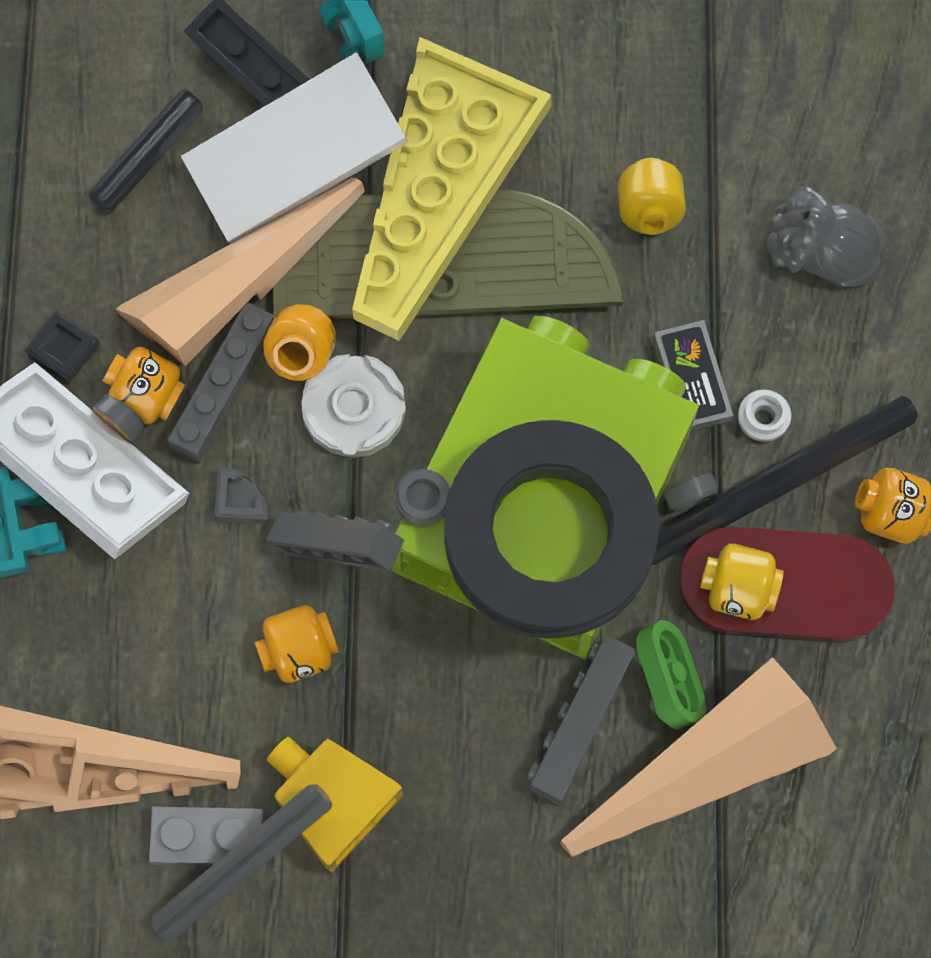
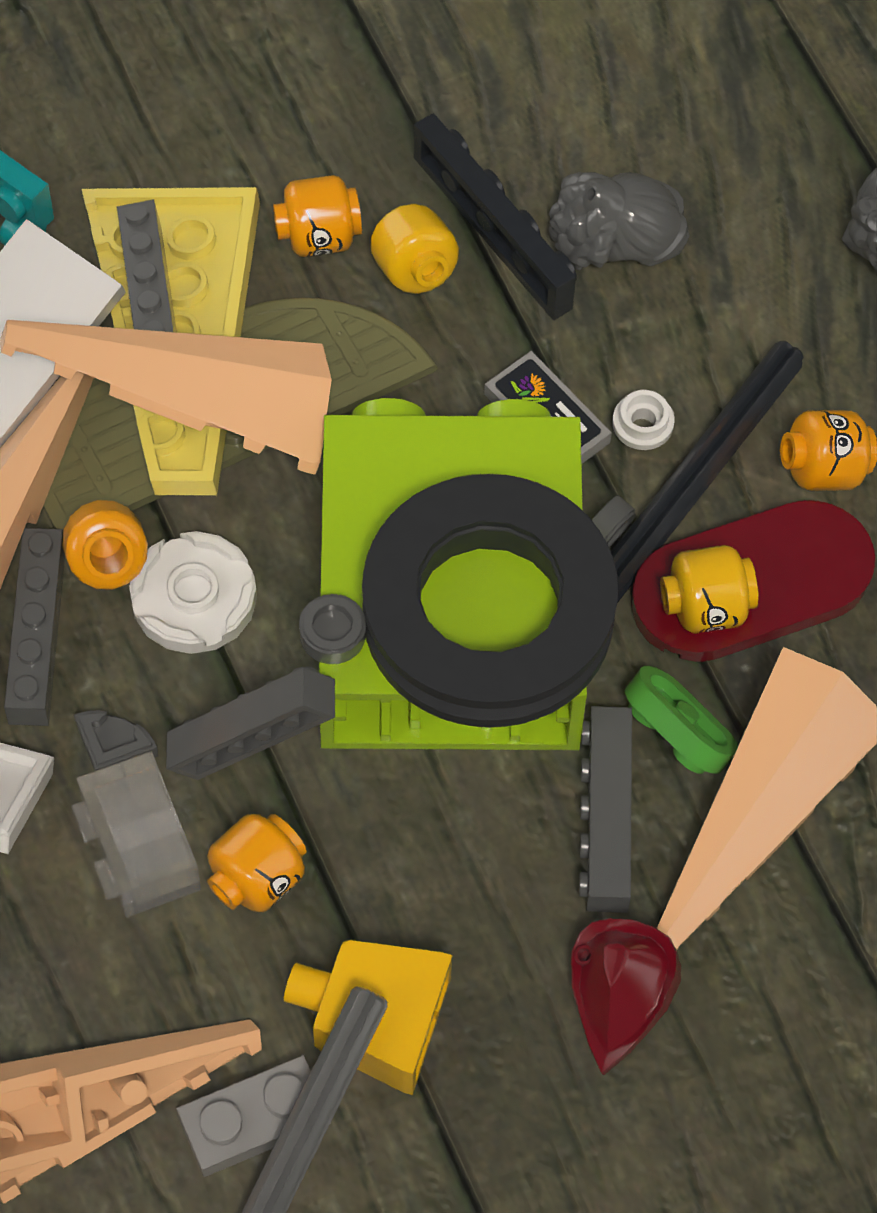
camera: 25 degrees left, 10 degrees down
none -> light nougat wedge [0,320,332,474]
none -> clear brick [71,751,201,918]
none -> dark grey piece [117,199,177,332]
none -> light orange head [273,175,362,257]
none -> black plate [414,113,577,321]
none -> dark red piece [571,918,681,1075]

